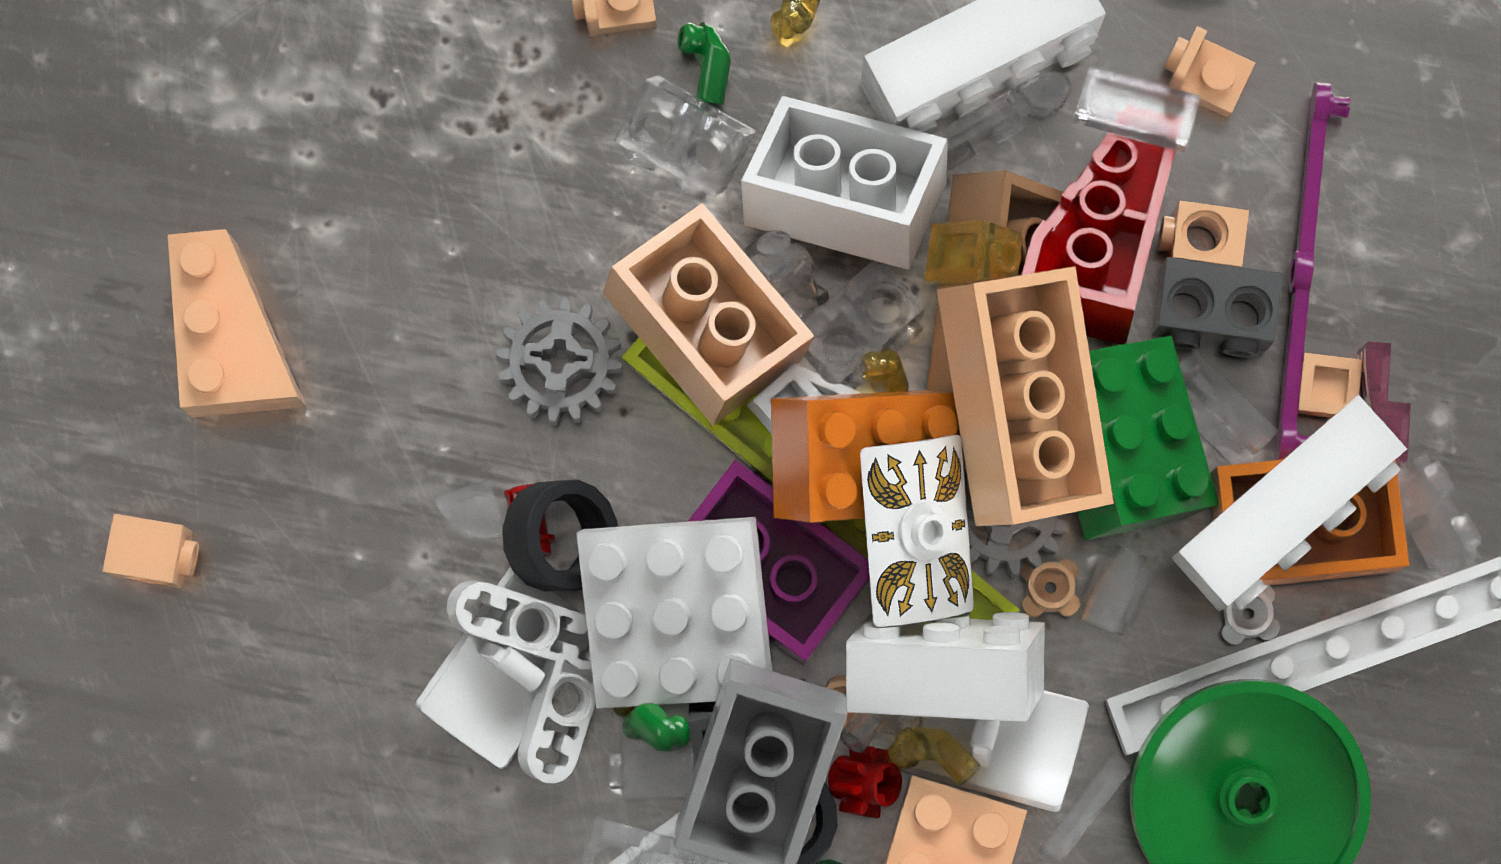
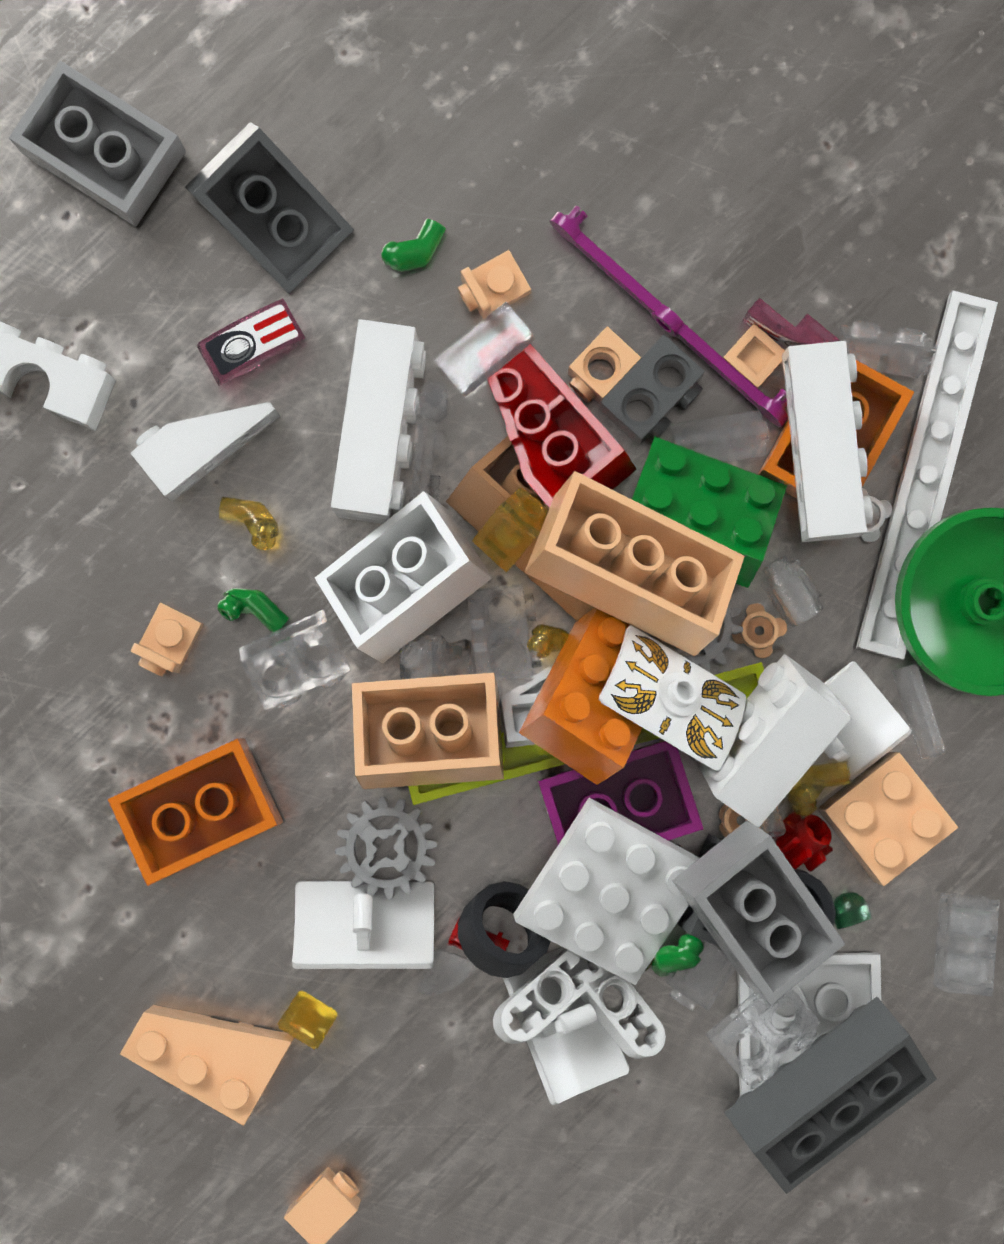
camera: 50 degrees left, 5 degrees up
none -> orange brick [108,738,284,886]
none -> clear yellow slope [277,991,338,1050]
none -> white shield [292,881,435,969]

